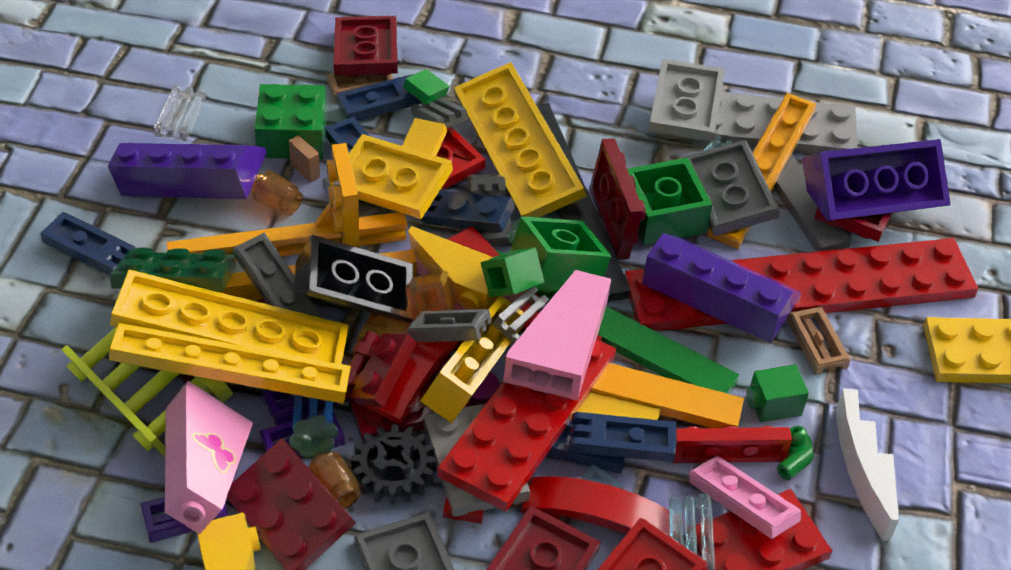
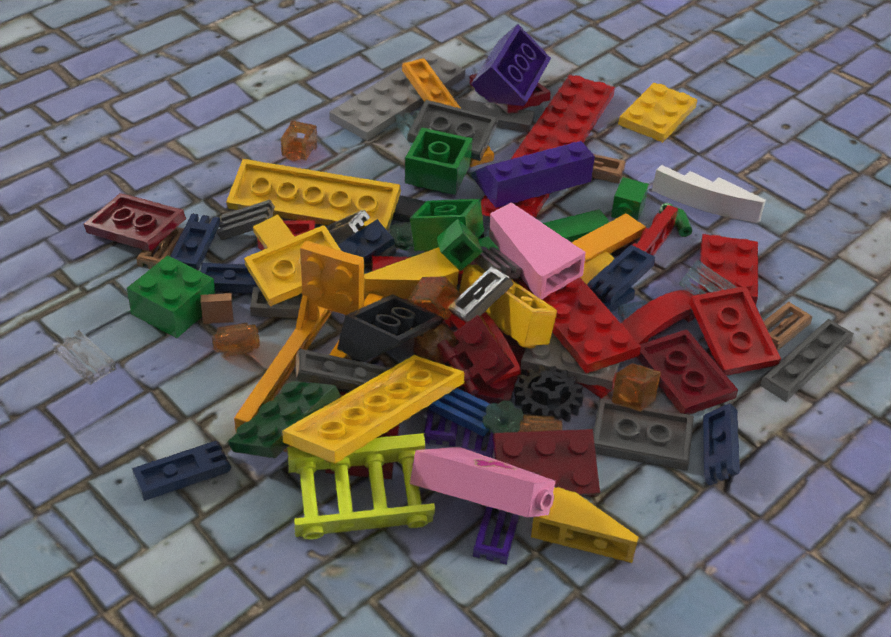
camera: 55 degrees left, 5 degrees down
dark purple slope [108,143,267,199] -> none
yellow plate [109,323,351,404] -> none
green tile [403,69,449,105] -> none
dark red plate [589,138,646,260] -> none
light grey plate [649,59,725,142] -> none
bright pink tile [689,456,801,539] -> none
none -> clear orange brick [281,121,317,161]
none -> clear orange brick [612,363,661,412]

